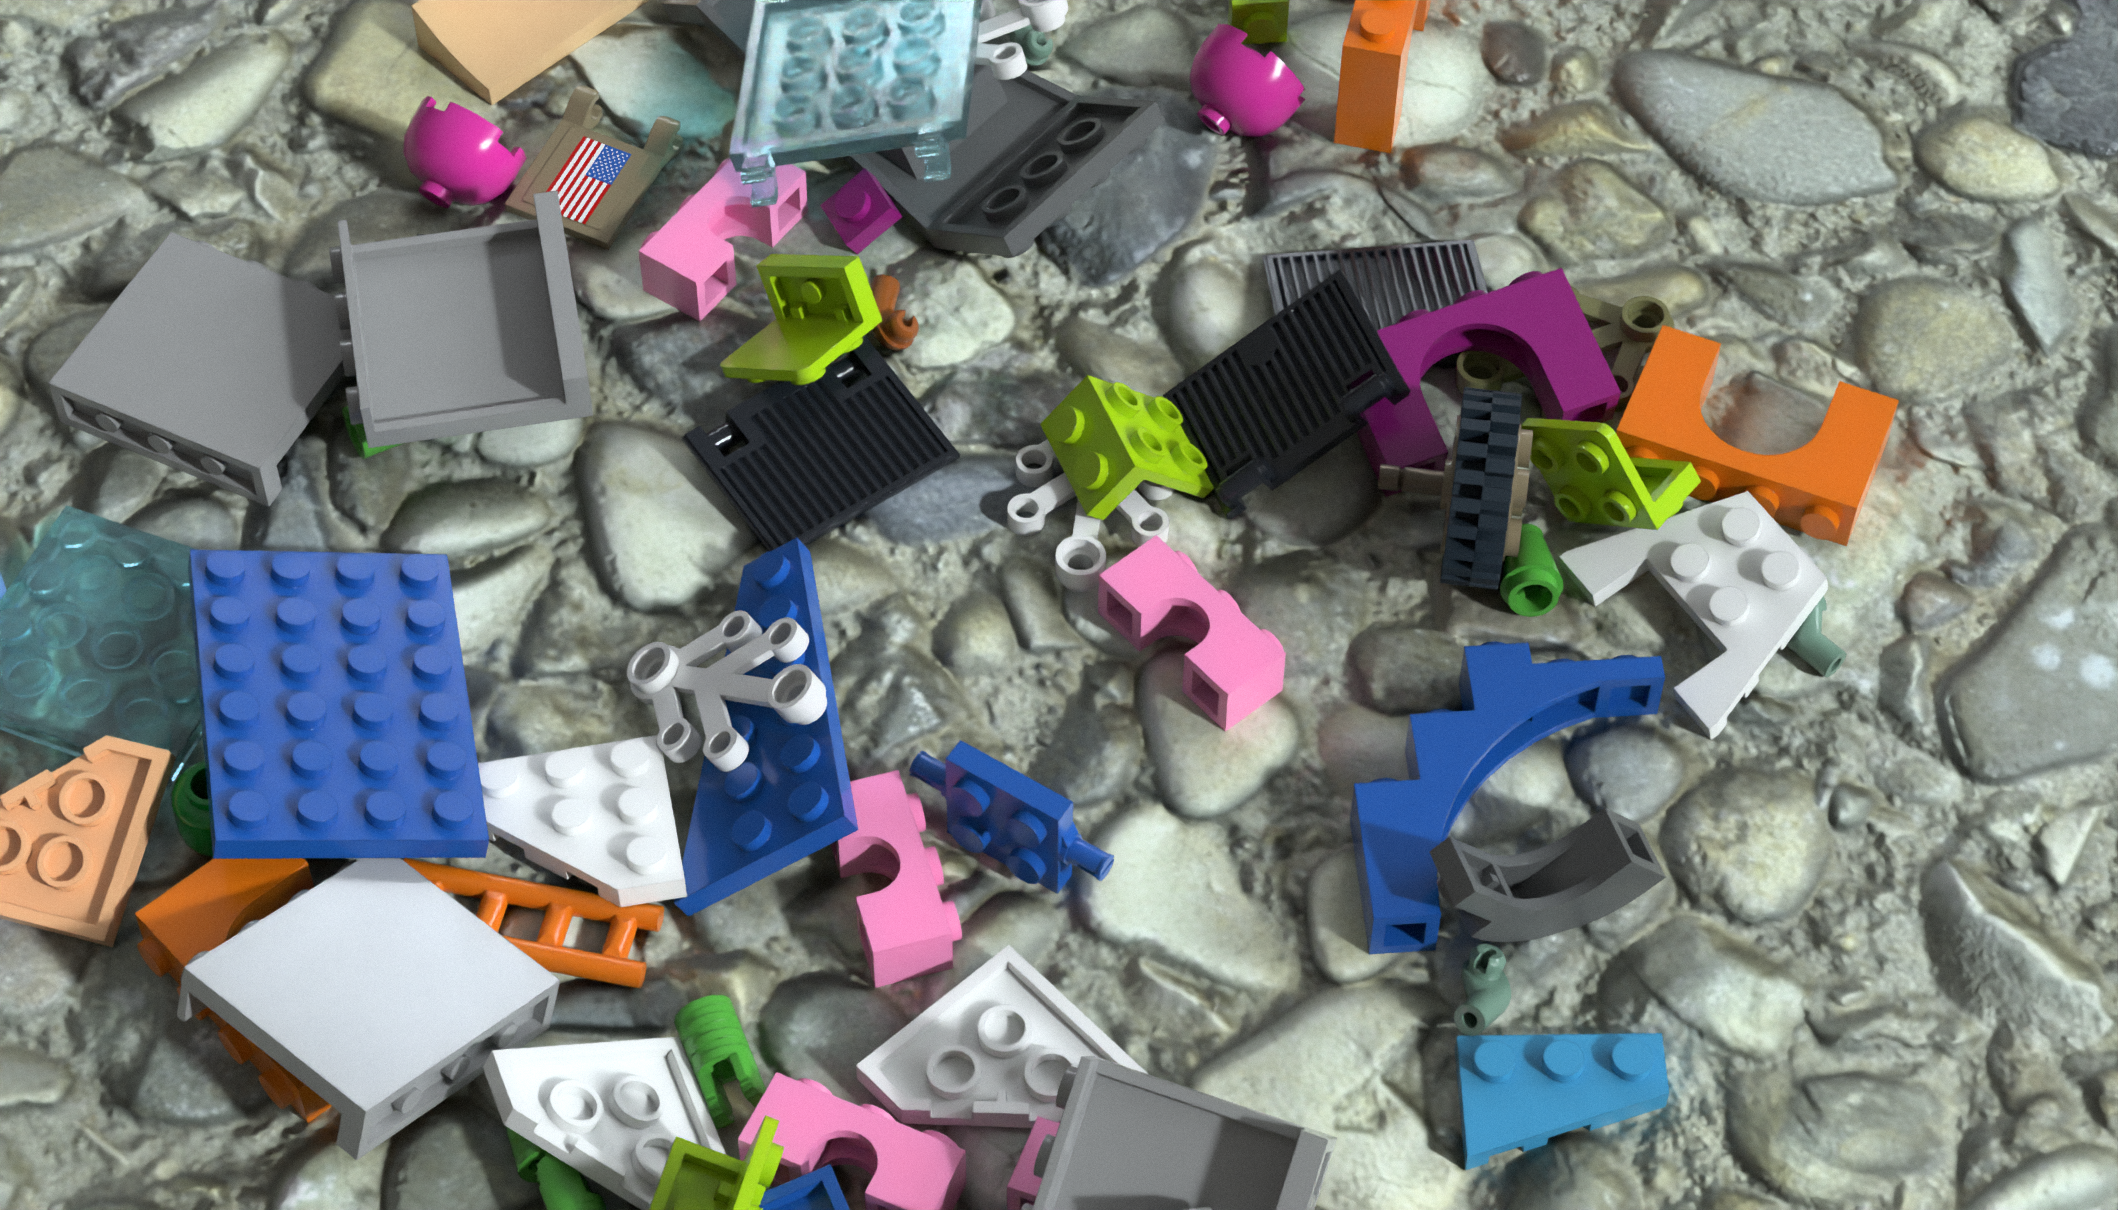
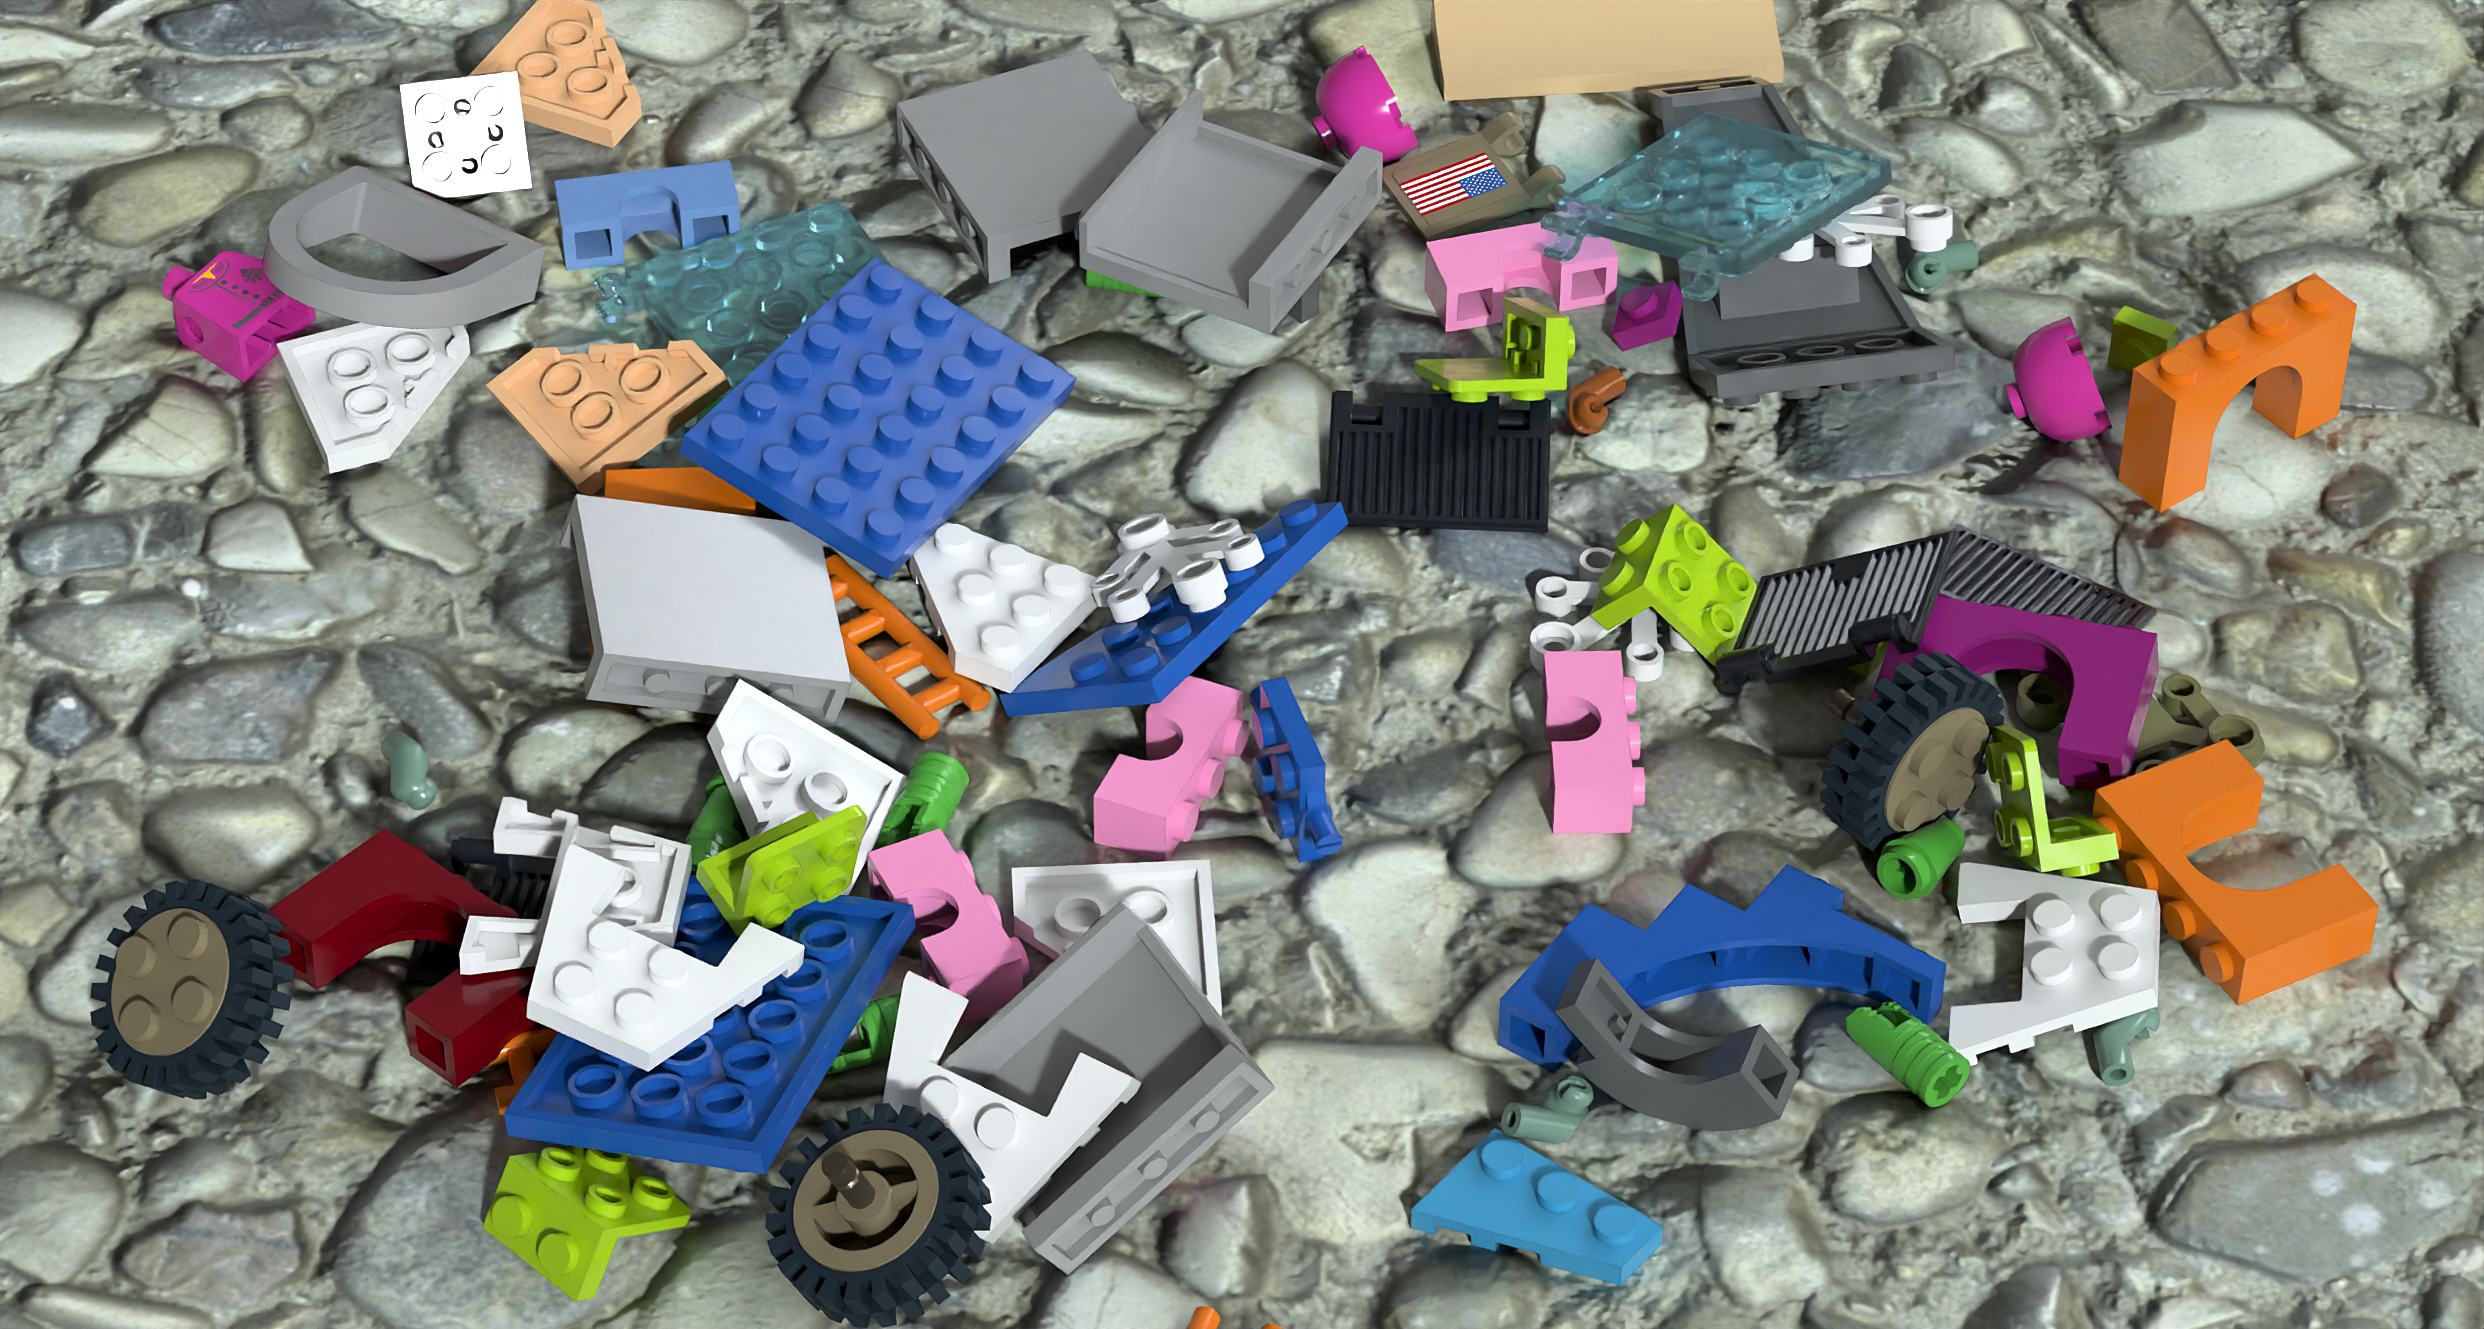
camera: 40 degrees right, 10 degrees down
none -> bright green hinge [1845,1001,1970,1107]

